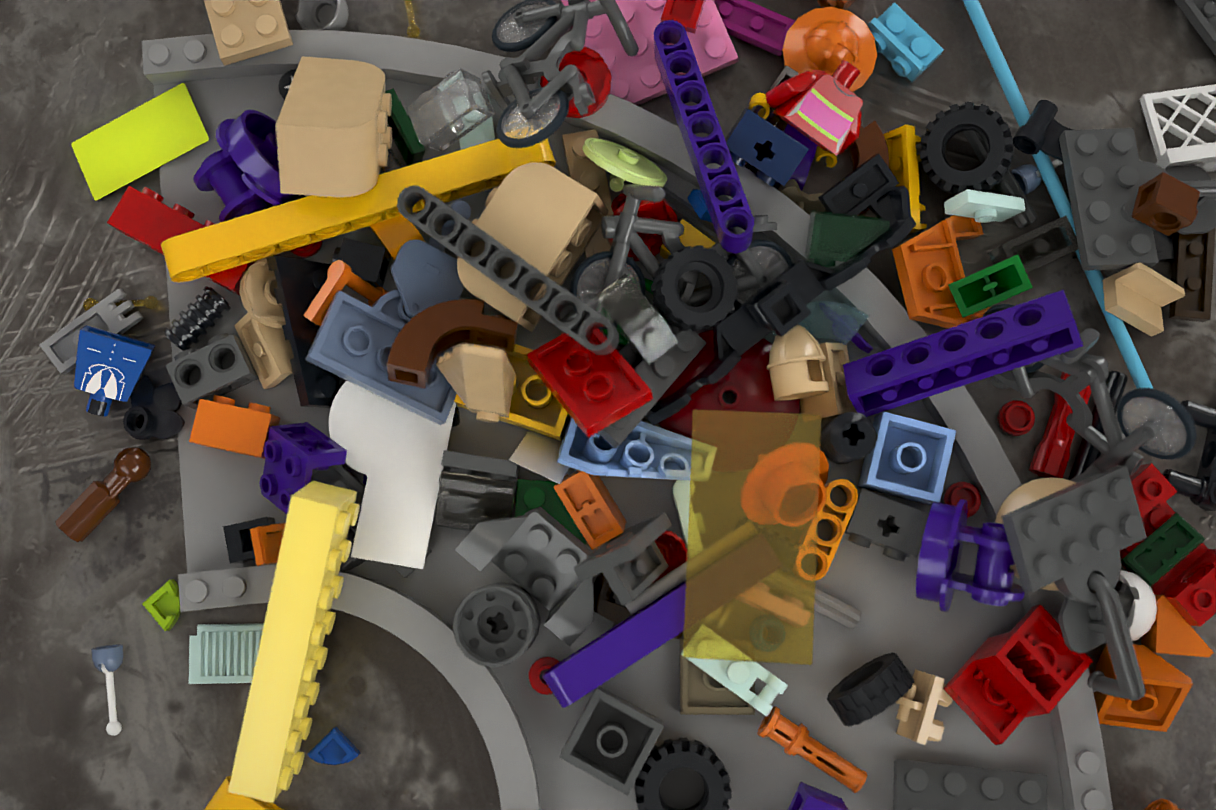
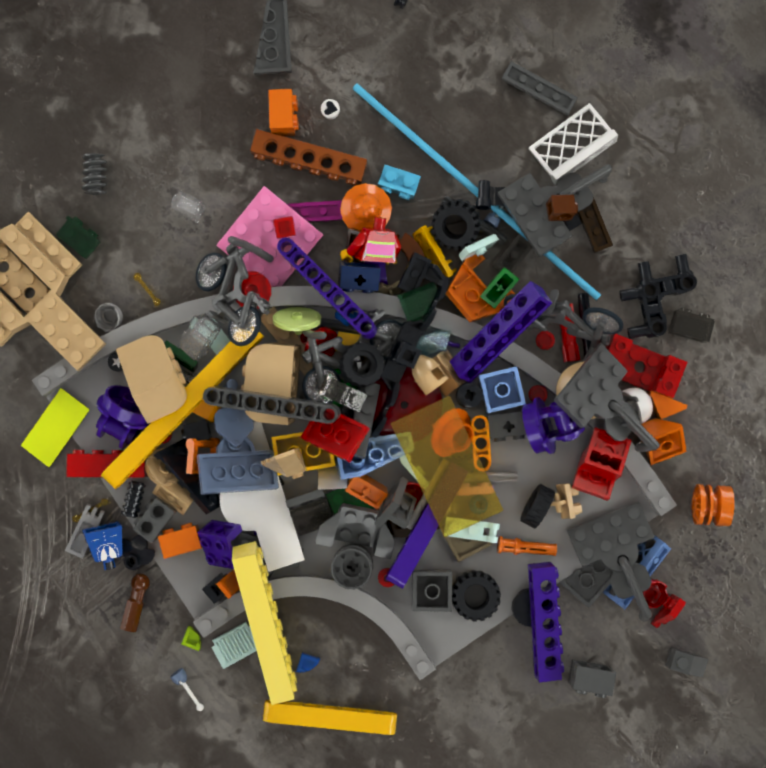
camera: 25 degrees left, 5 degrees up
reddish brown arch [387,299,518,389] -> none
tan panel [1102,263,1185,337] -> none
dark green plate [1121,512,1206,587] -> none

